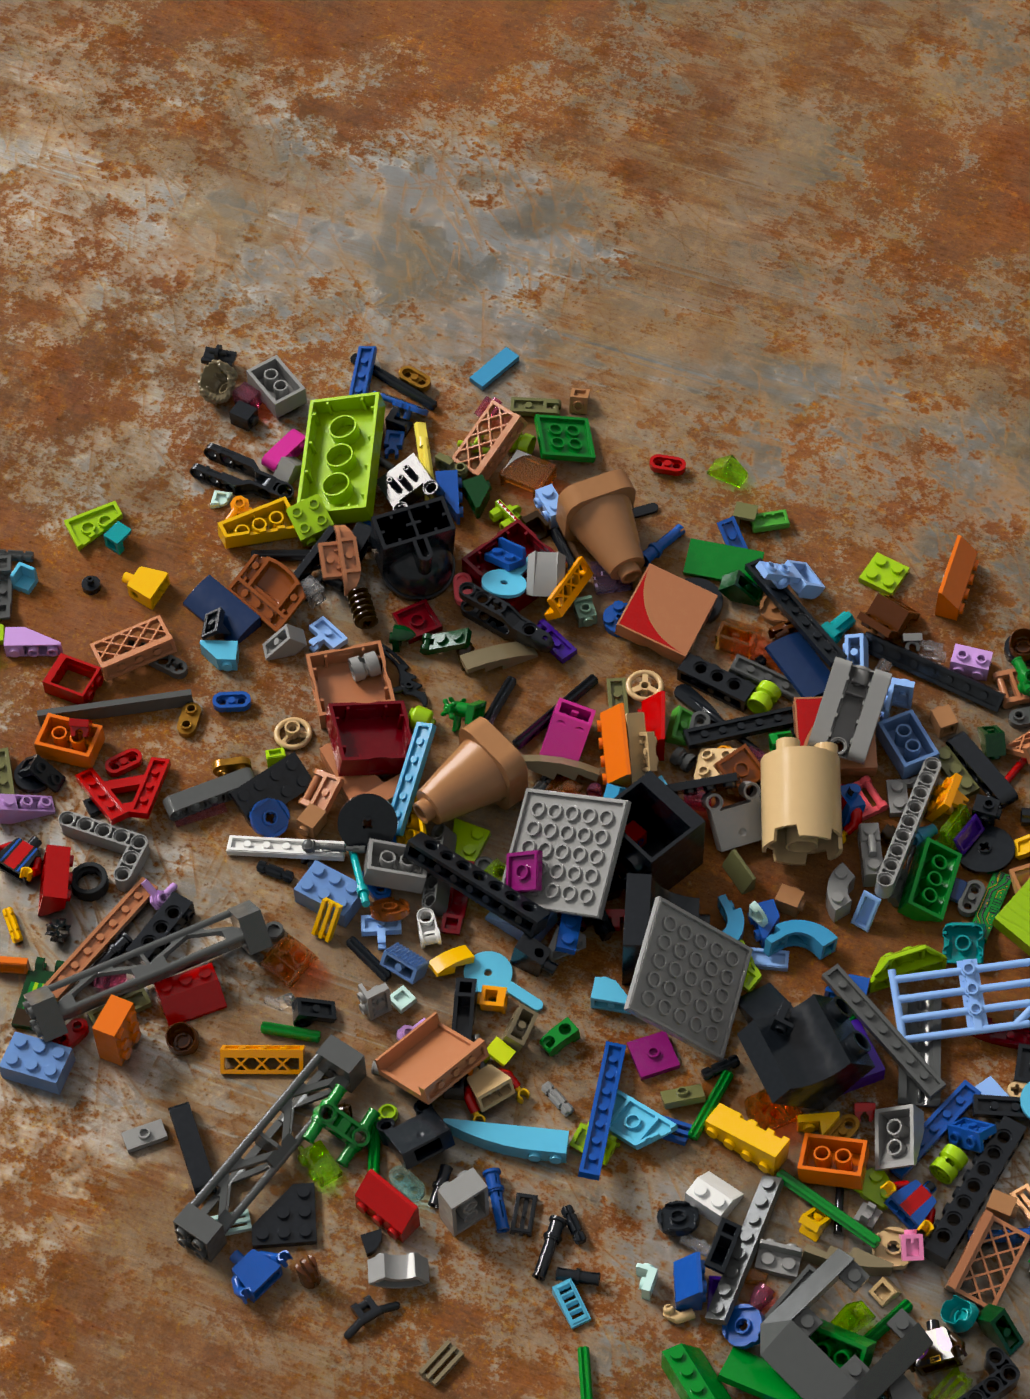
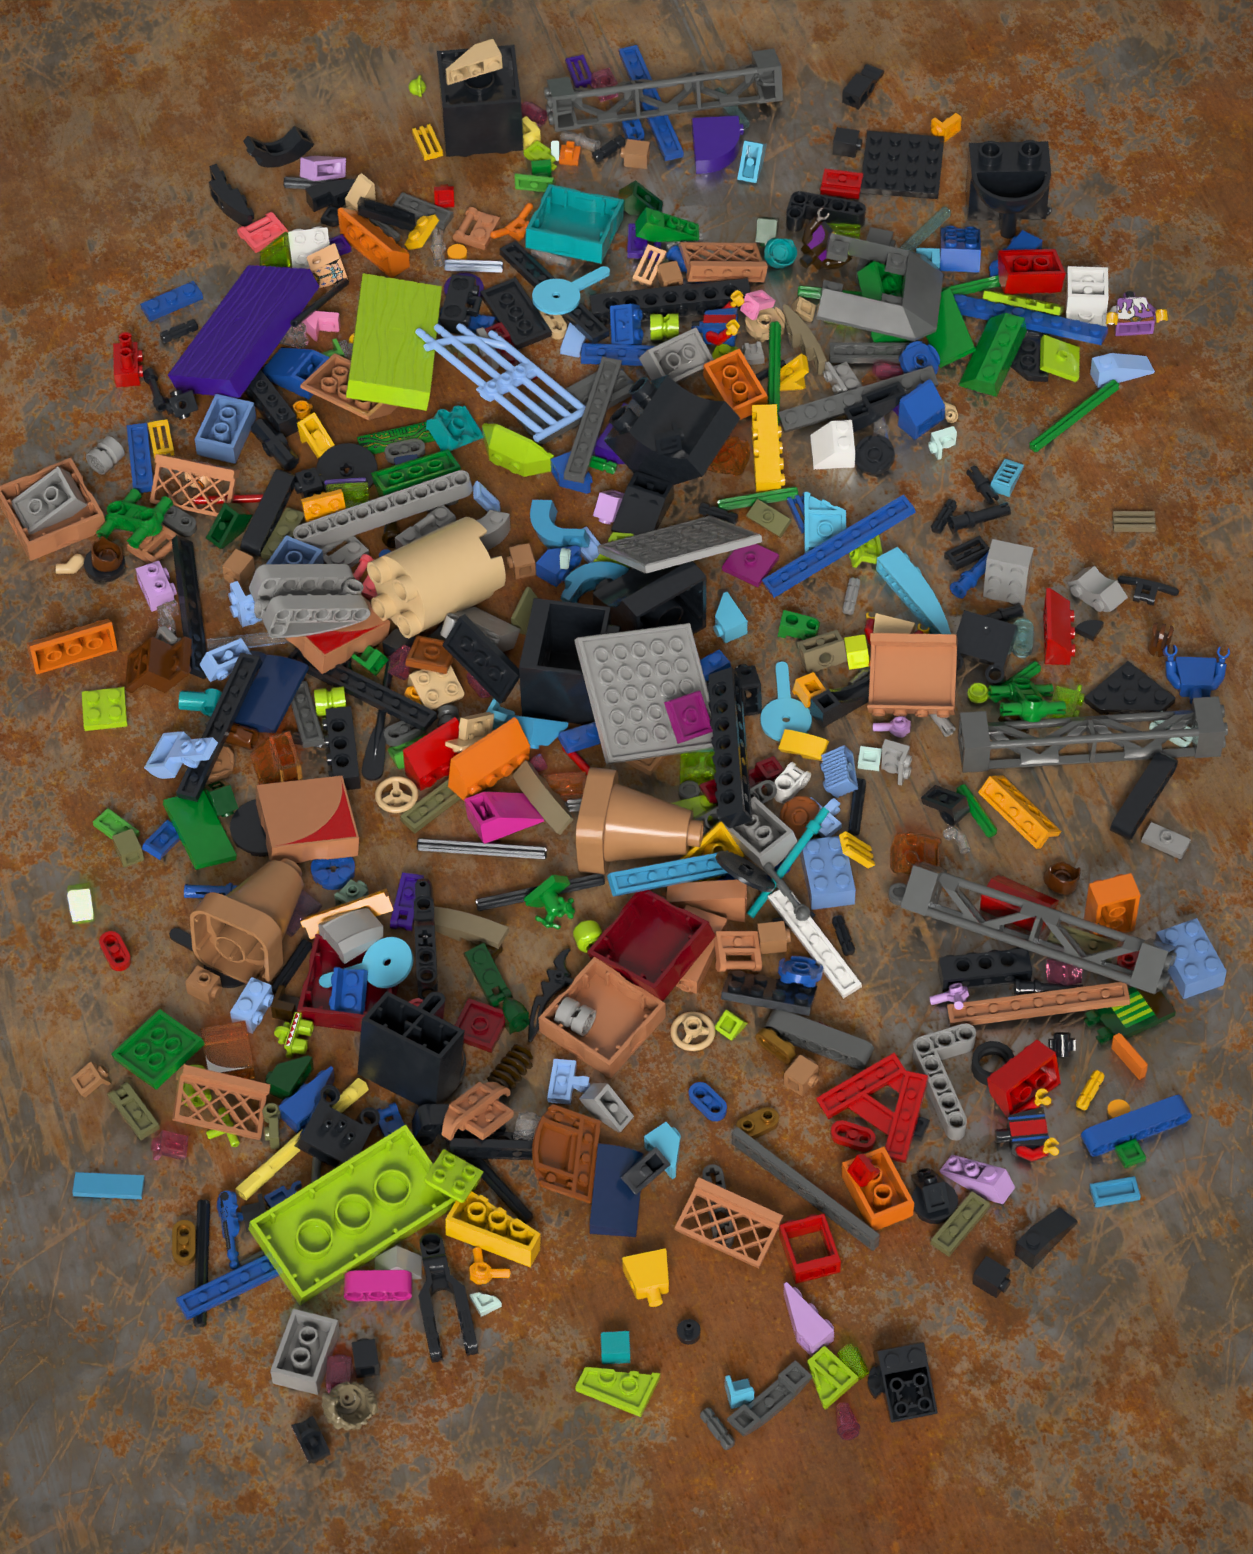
camera: 130 degrees left, 0 degrees up
none -> lavender slope [593,489,625,524]
none -> medium nougat brick [784,1055,819,1096]

